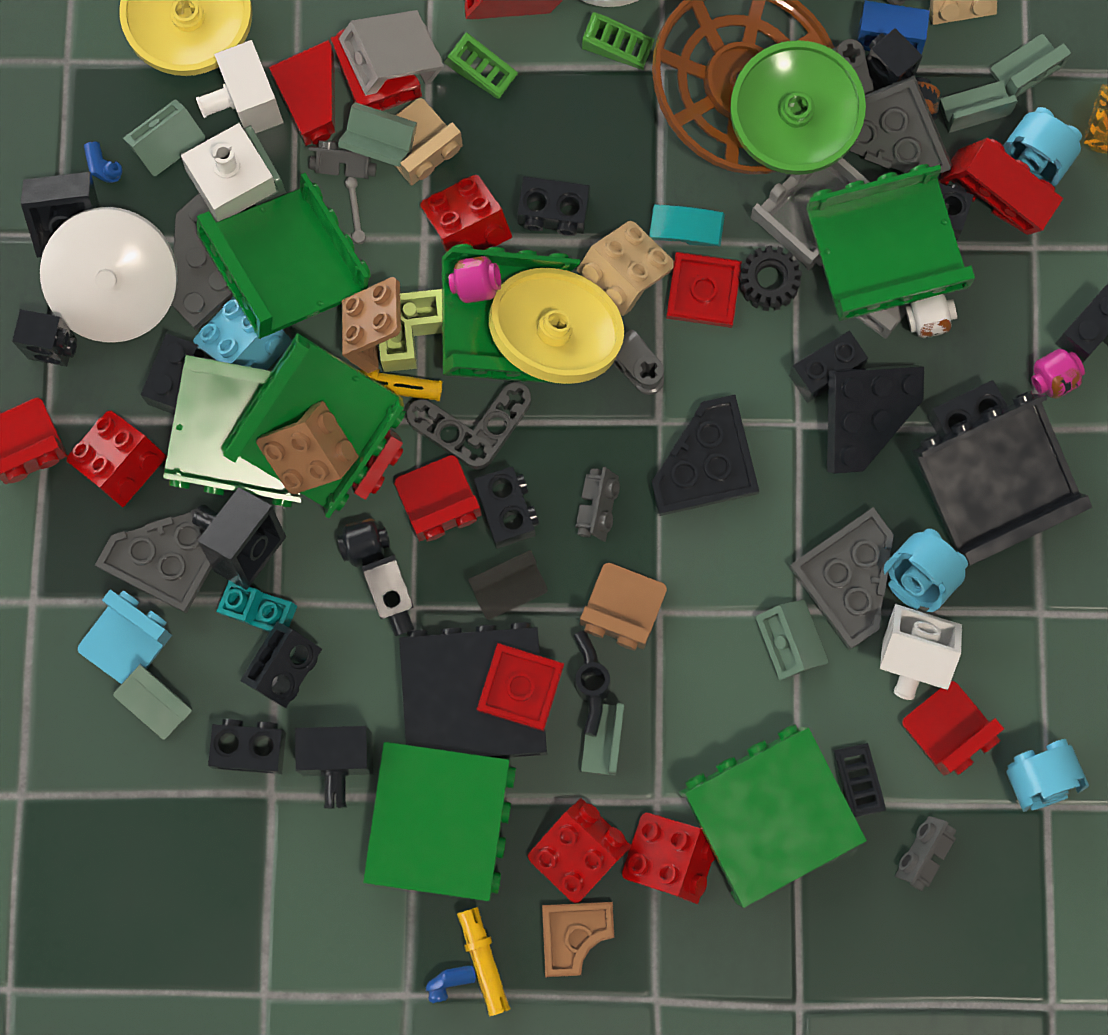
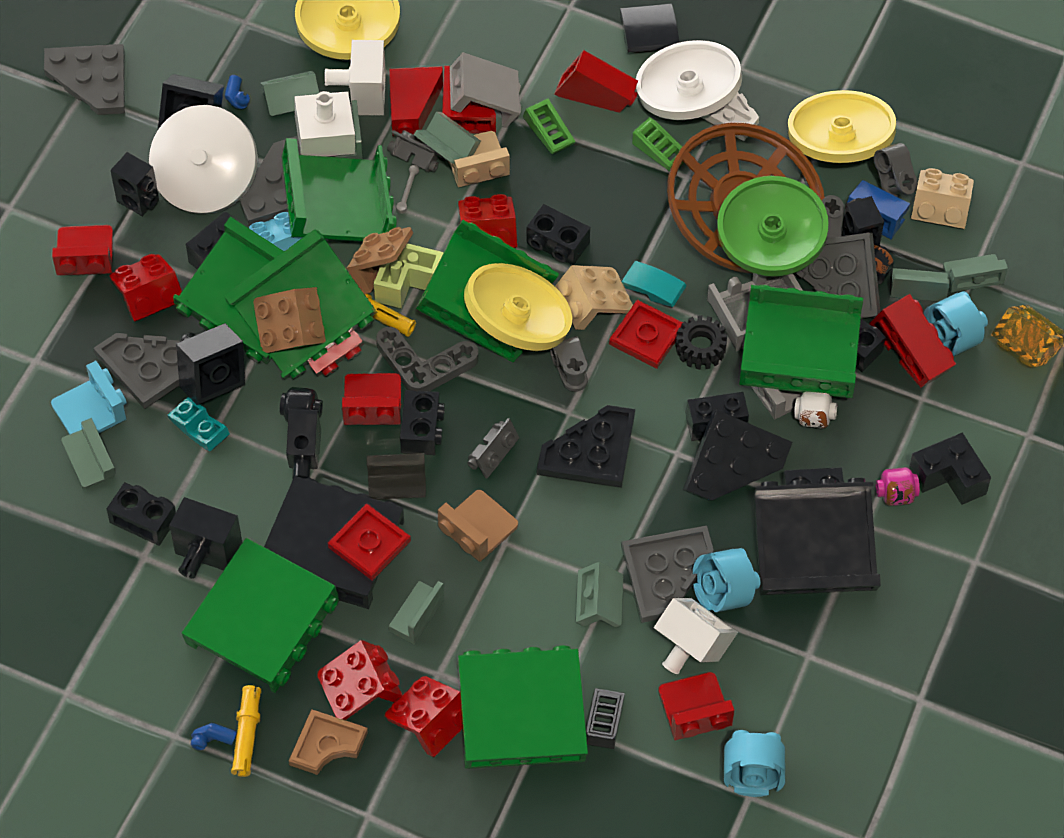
camera: 20 degrees right, 20 degrees down
black brick [240,622,322,708] -> none
dark pink head [449,256,502,303] -> none
black piece [573,630,611,737] -> none
dark grey hinge [895,816,956,892] -> none

